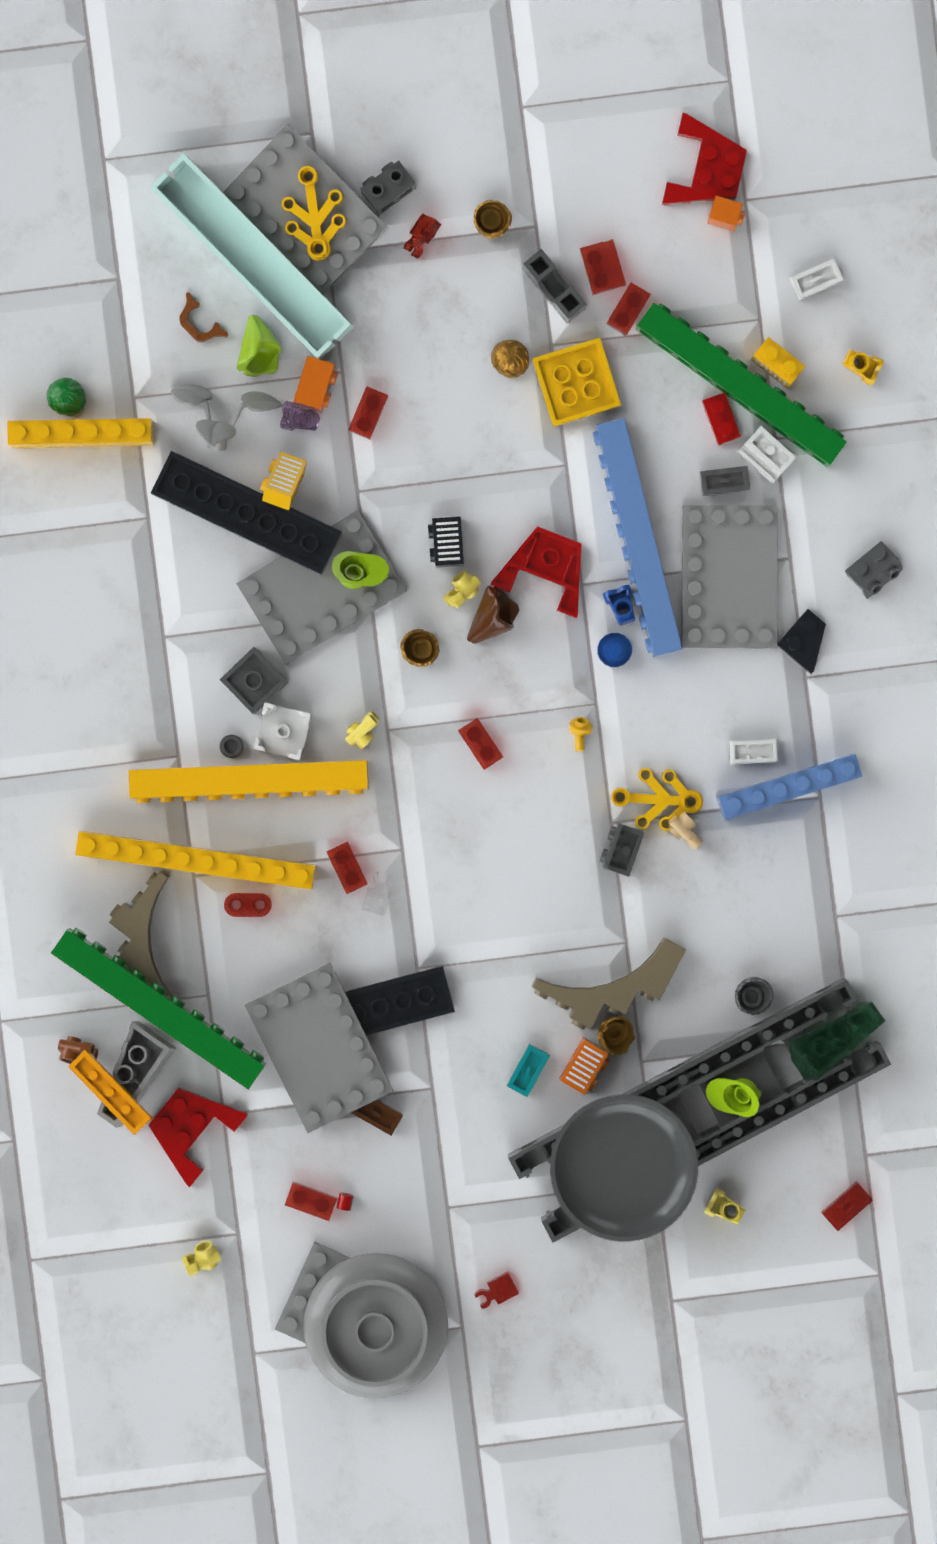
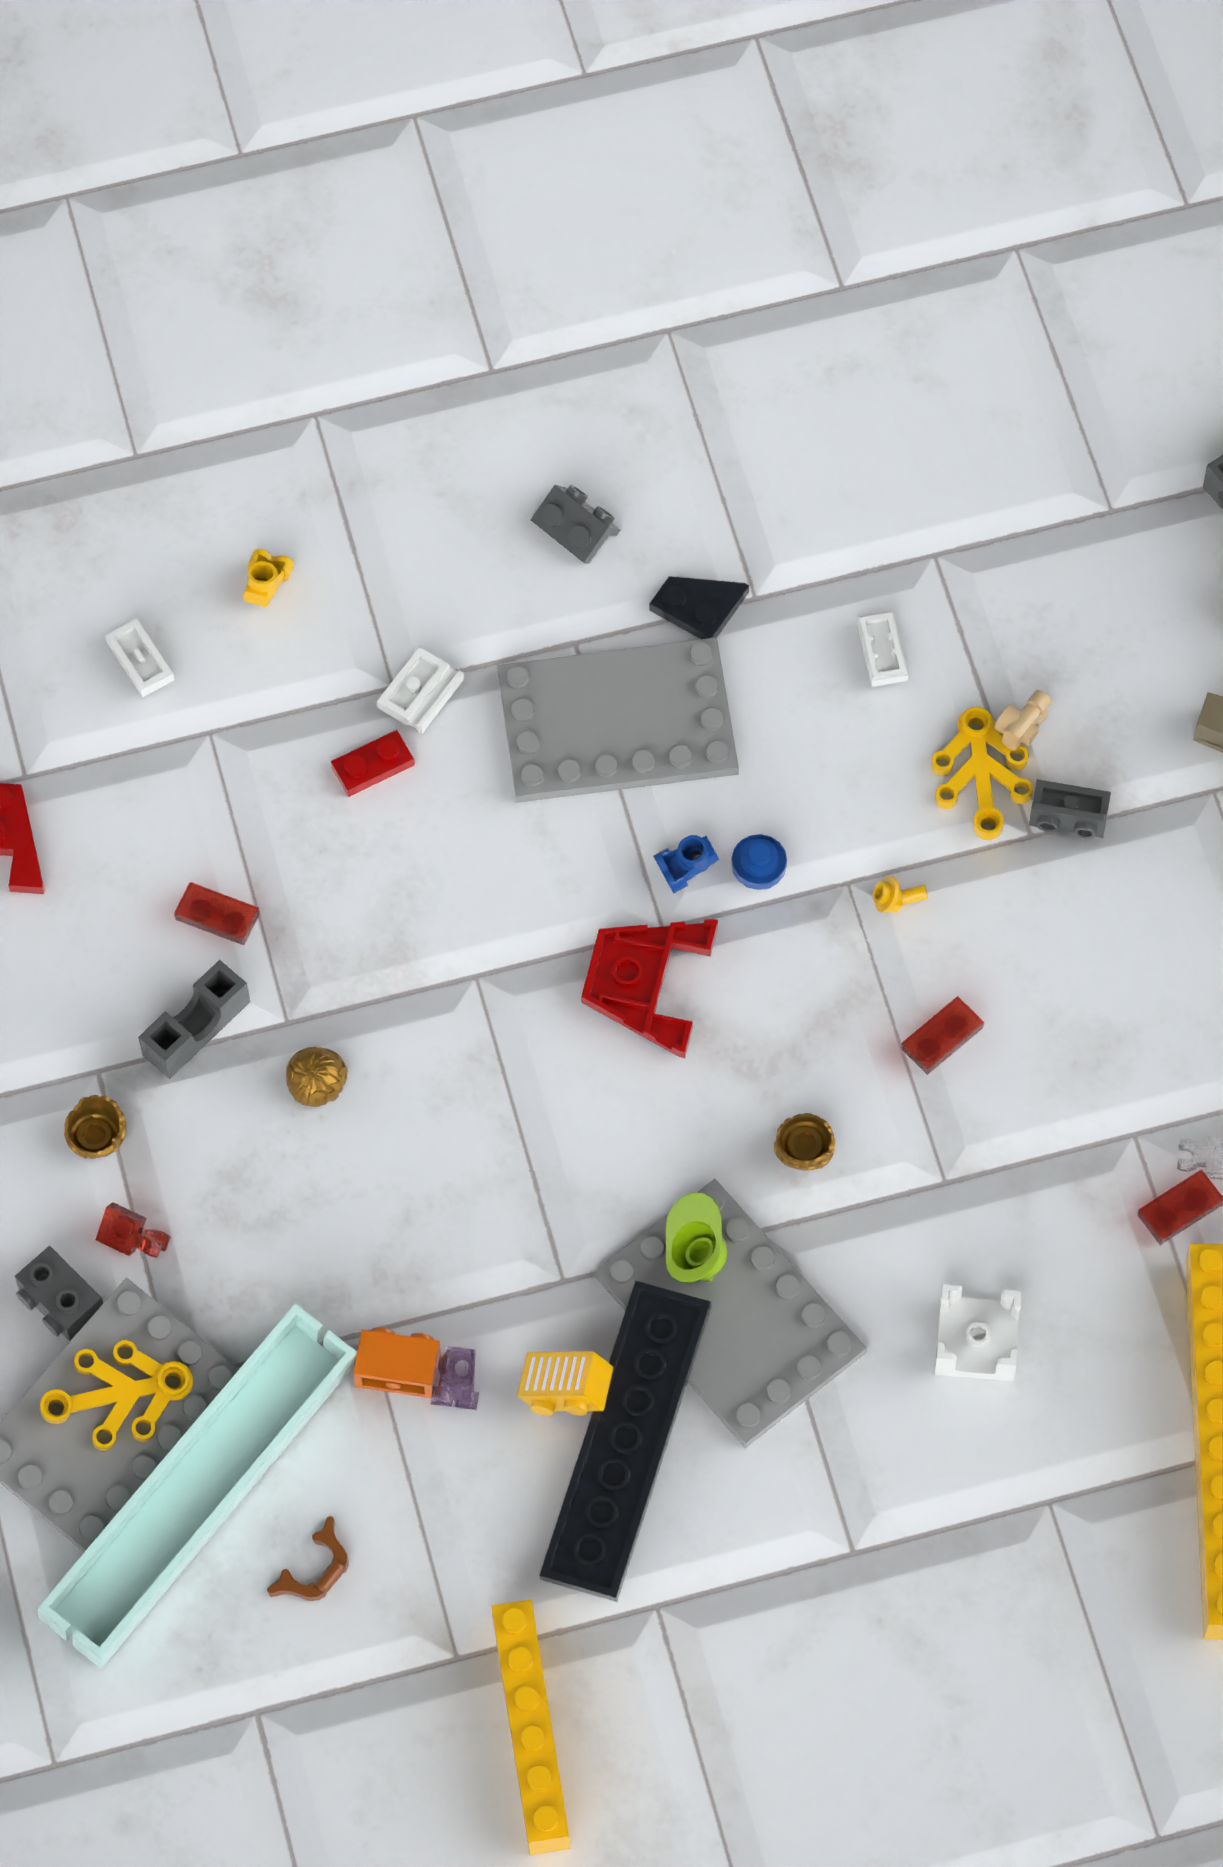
camera: 90 degrees left, 25 degrees down
green hair [47,377,86,416] -> none
yellow brick [128,760,369,803] -> none
light grey plant [171,385,283,451] -> none
dark grey panel [219,647,288,715] -> none
dark grey tile [220,735,244,758] -> none
lime hat [237,315,282,377] -> none
light yellow plate [345,711,380,749] -> none
clear red plate [348,386,389,440] -> none
black brick [428,516,464,568] -> none
light yellow plate [443,570,481,608] -> none
reddish brown hat [467,586,519,644] -> none
yellow plate [532,337,621,428] -> none
clear red plate [580,239,626,295] -> none
medium blue brick [593,418,682,657] -> none
green brick [636,303,847,468] -> none
flat silver plate [700,466,750,496] -> none
orange brick [707,196,745,231] -> none
medium blue brick [716,754,863,820] -> none
yellow brick [751,337,806,389] -> none

